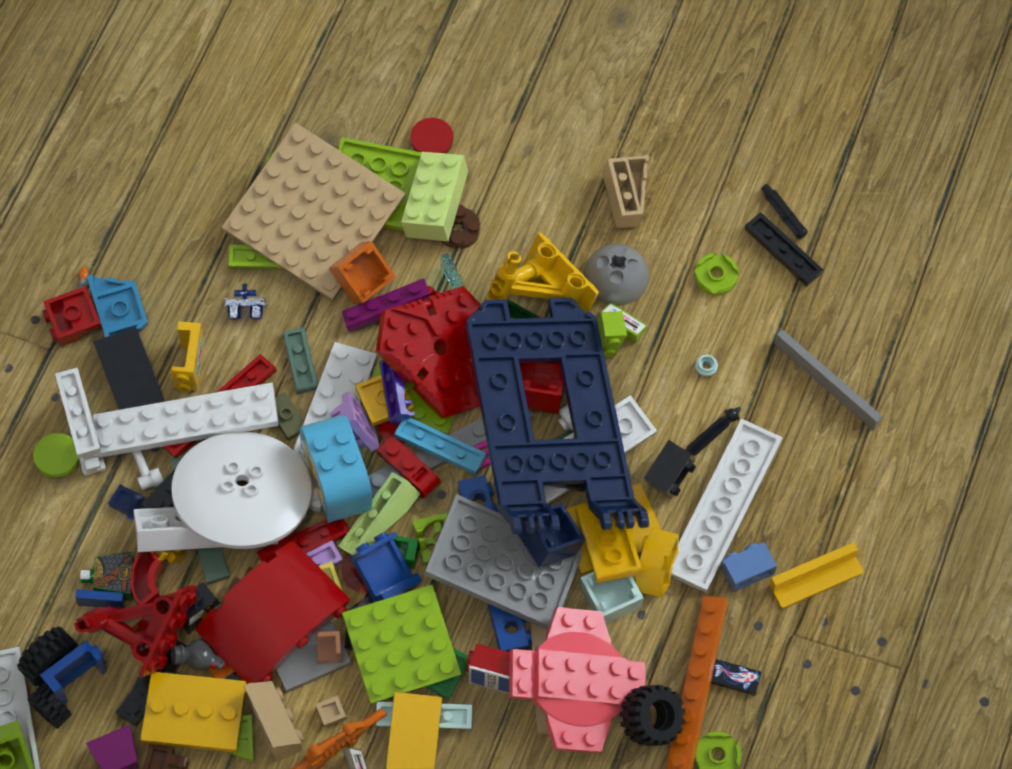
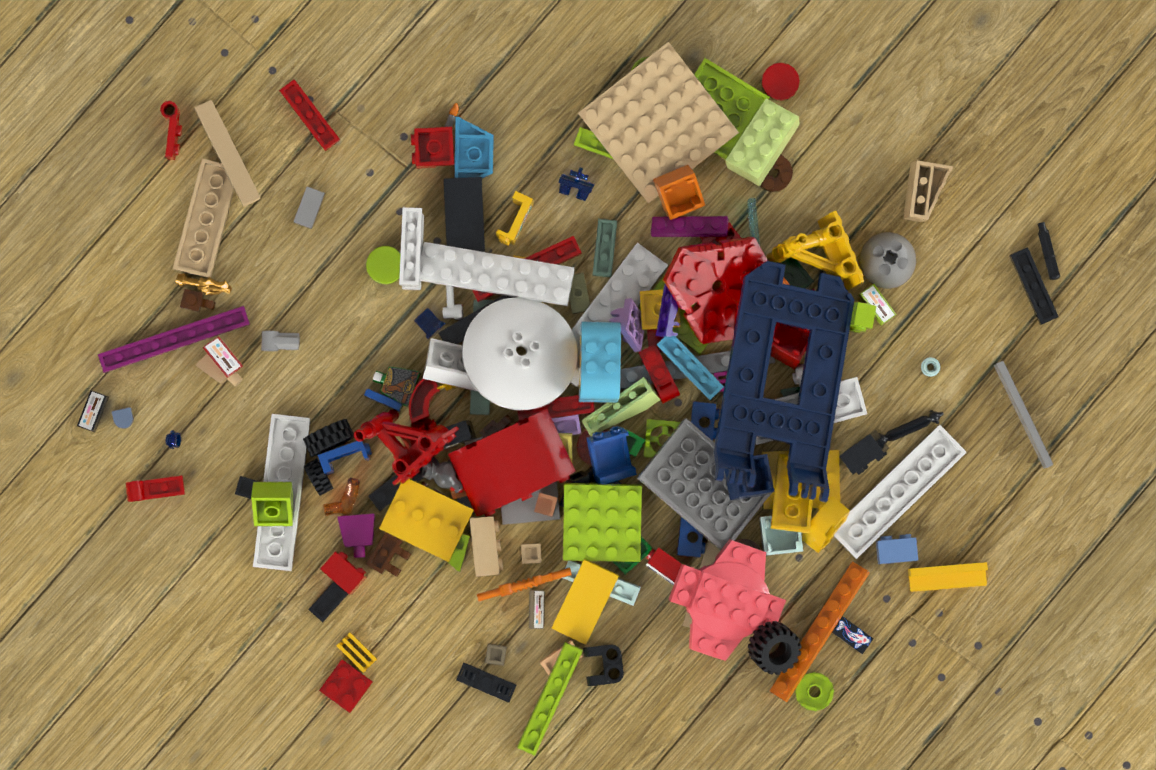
camera: 20 degrees right, 20 degrees up
lime tile [694,253,738,295] -> none
none -> clear orange arm [323,477,360,516]

